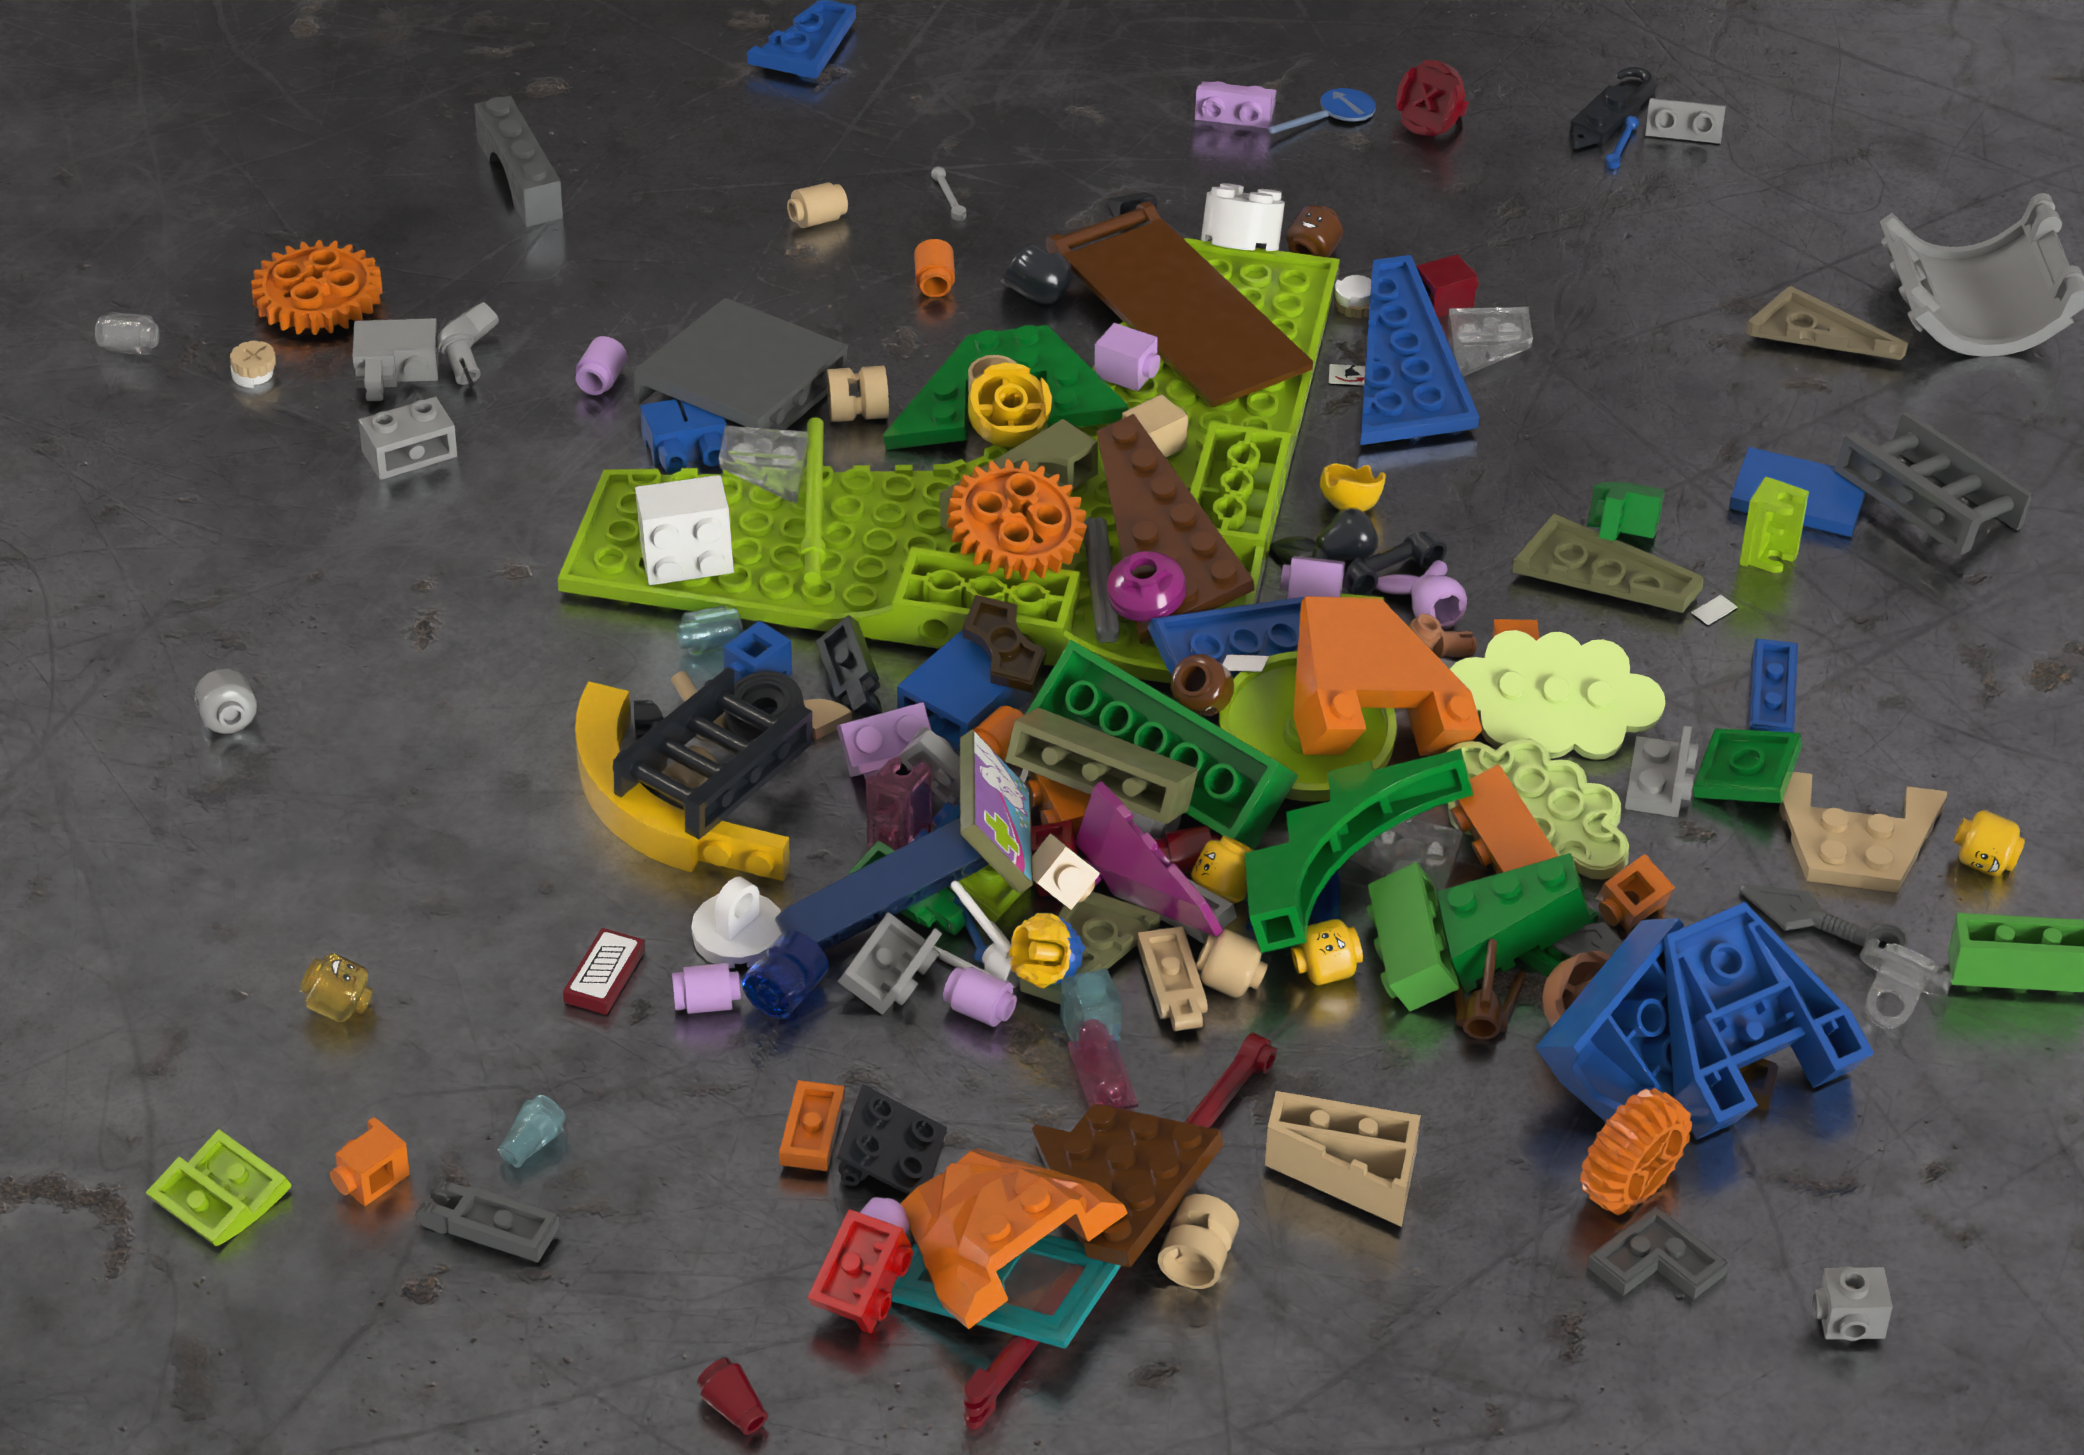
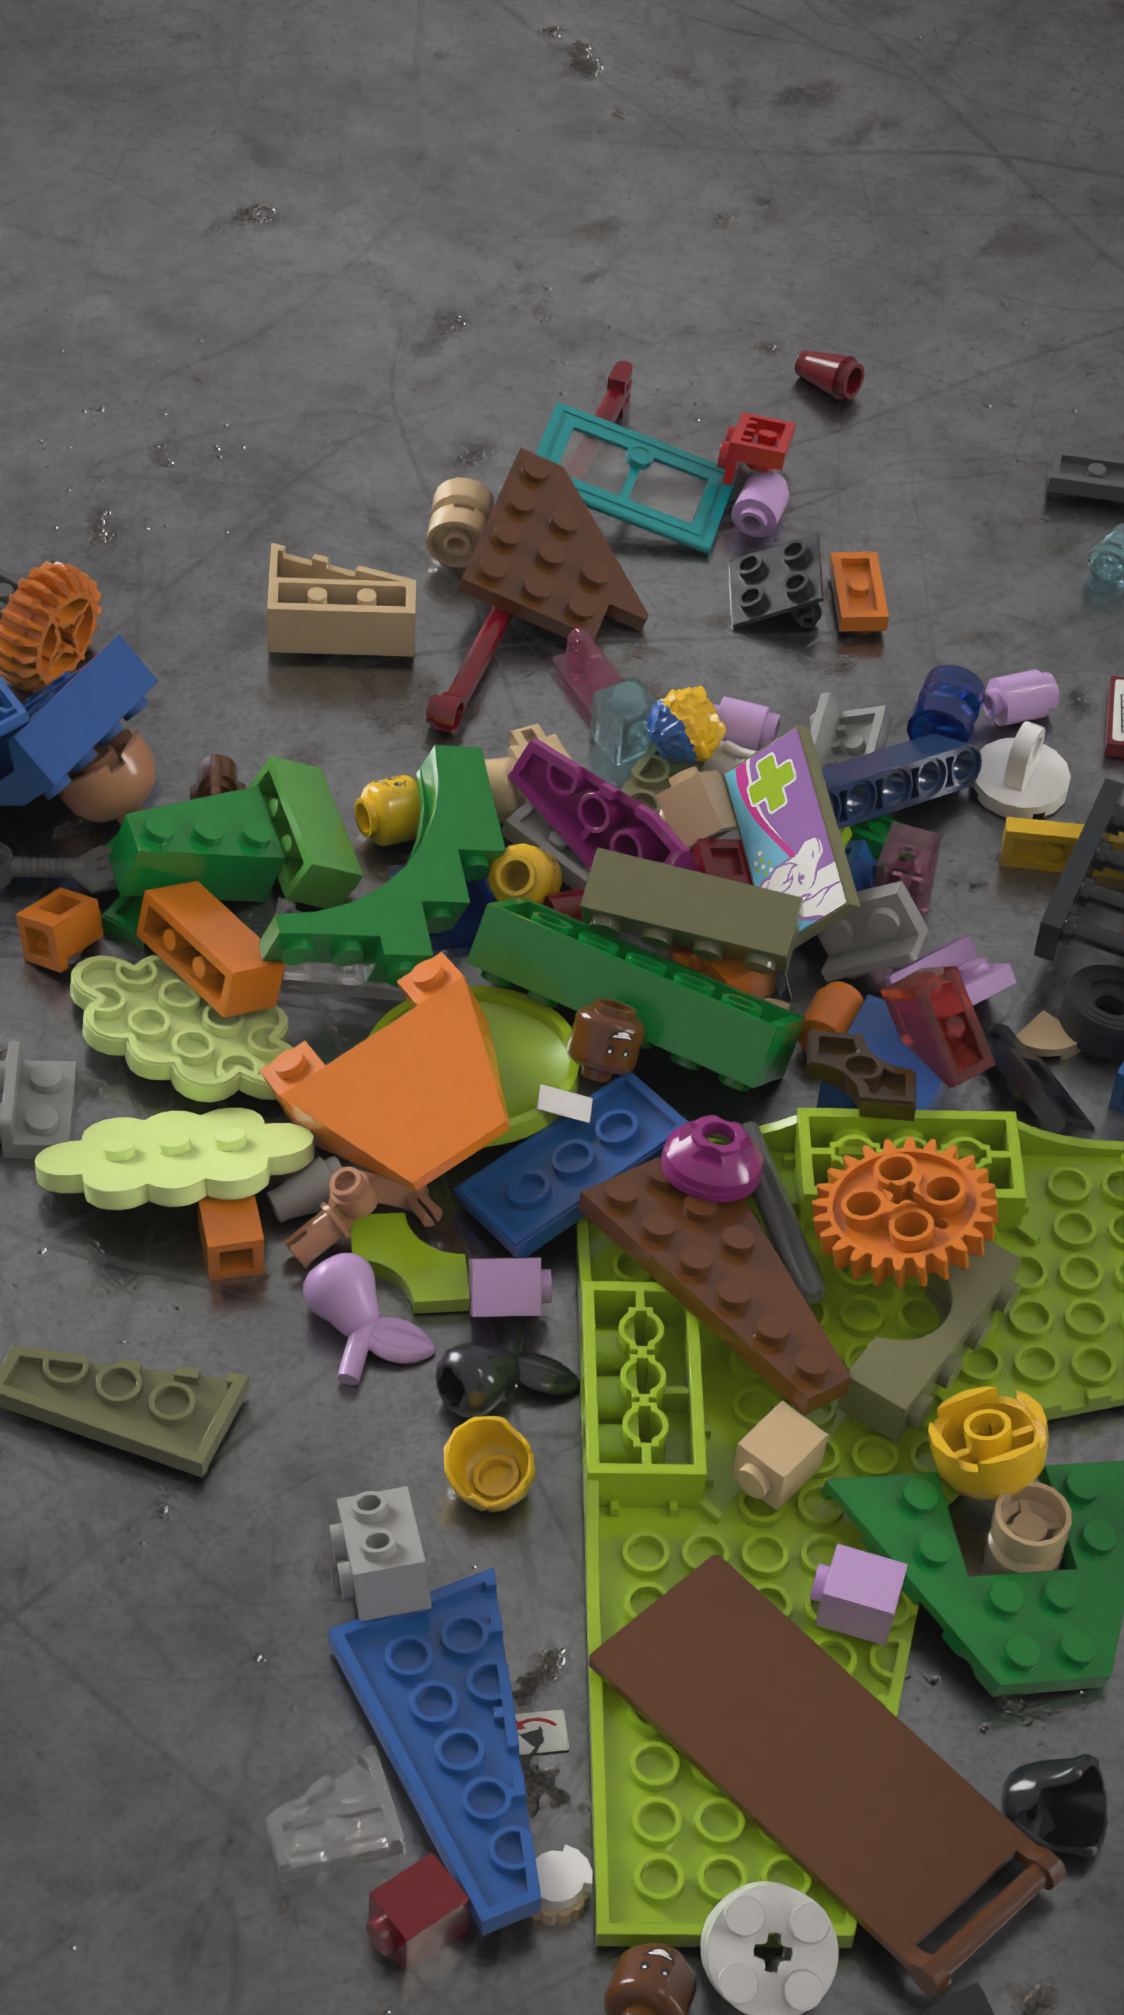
camera: 165 degrees right, 5 degrees up
orange wedge [900,1148,1128,1329] -> none
black bar [1343,532,1447,596] -> none
green brick [1587,482,1665,541] -> none
none -> light grey brick [329,1486,432,1622]
none -> clear red slope [881,966,996,1088]

